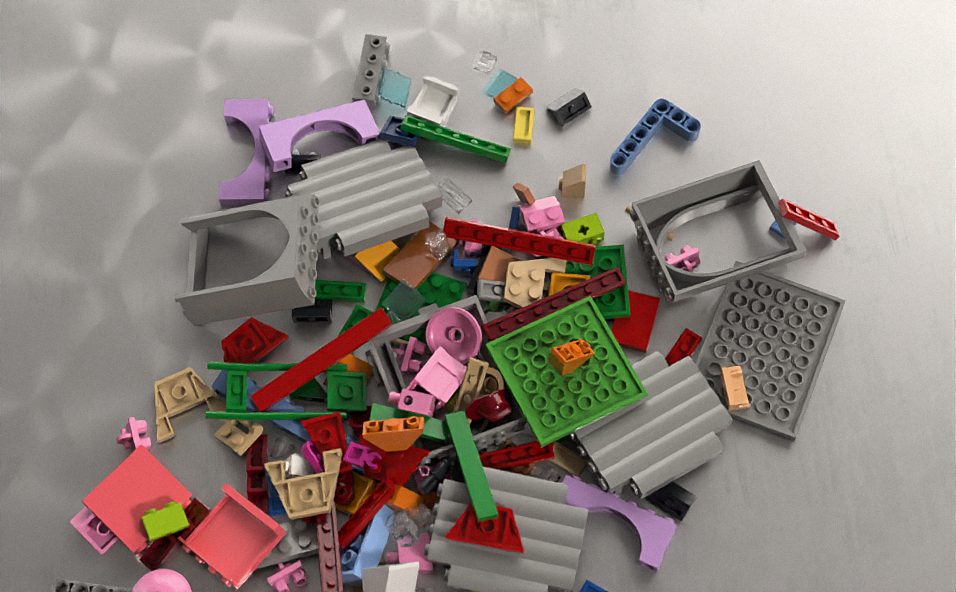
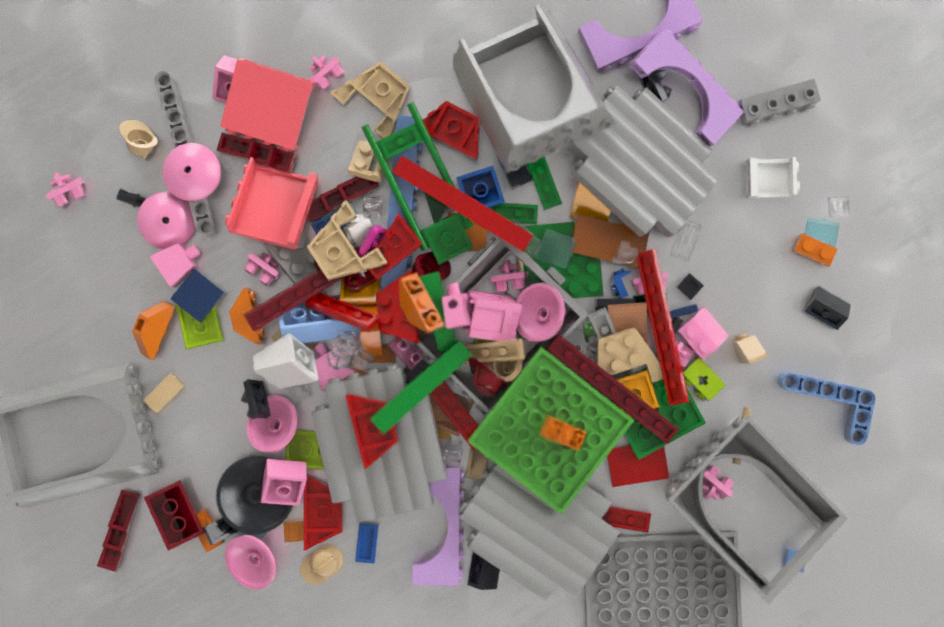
camera: 65 degrees right, 20 degrees up
lime brick [141,501,189,542] -> none
dark pink plate [343,442,382,469] -> none
clear light blue piece [378,68,411,108] -> none
dark blue tile [379,116,421,147] -> none
green tile [400,115,511,163] -> none
black axle [418,459,453,495] -> none
light yellow tile [513,107,534,144] -> none
nougat tile [513,183,535,206] -> none
light nougat hinge [720,366,750,411] -> none
red tile [778,198,840,240] -> none
none -> blue slope [456,166,505,208]
none -> black tile [676,273,704,300]

